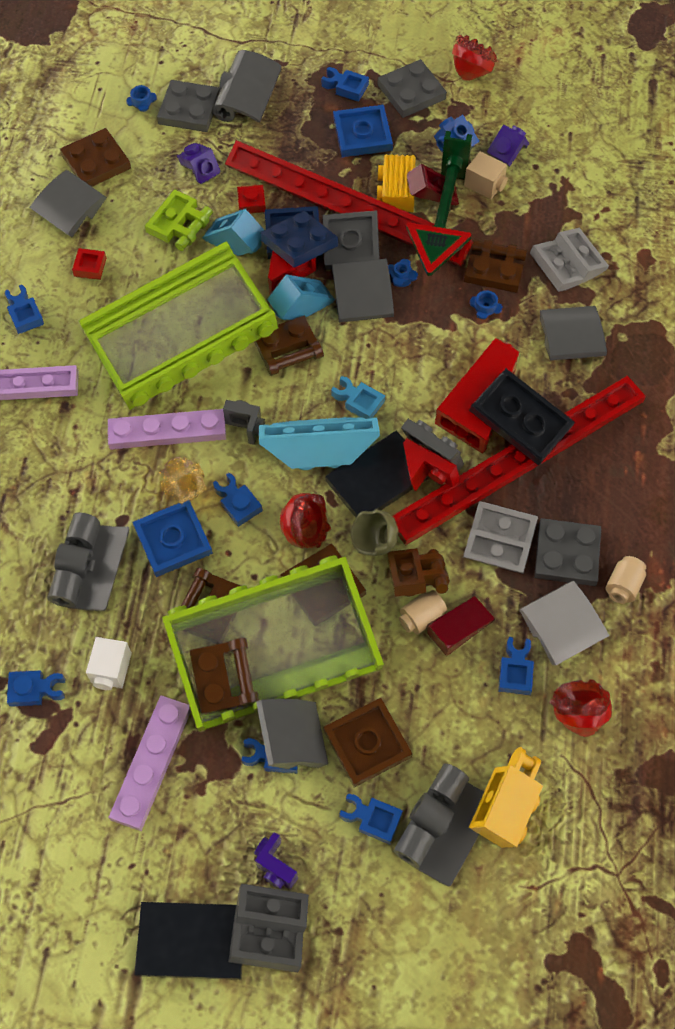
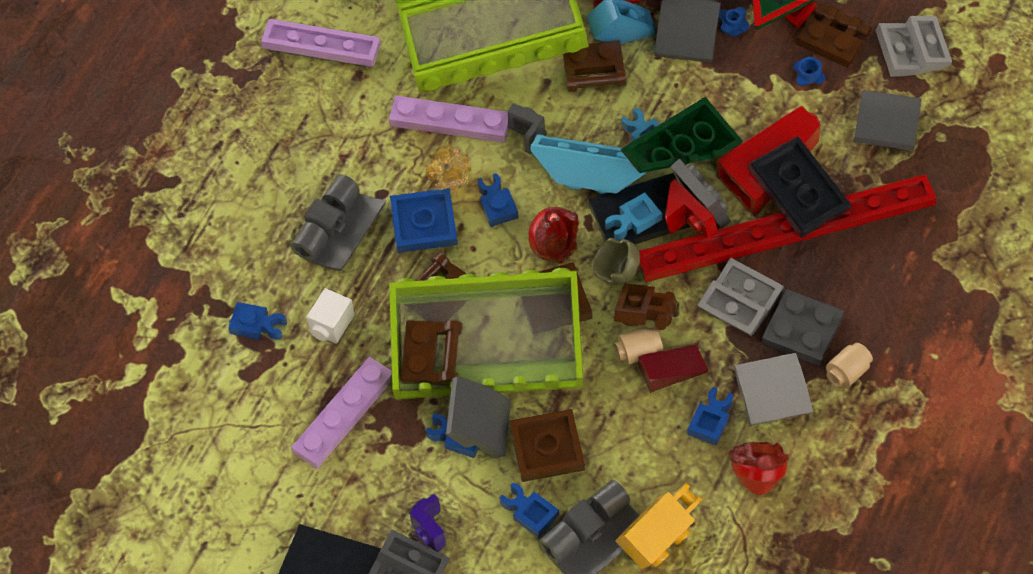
camera: 20 degrees right, 5 degrees down
none -> dark azure plate [605,192,662,240]
none -> dark green wedge [621,97,743,173]

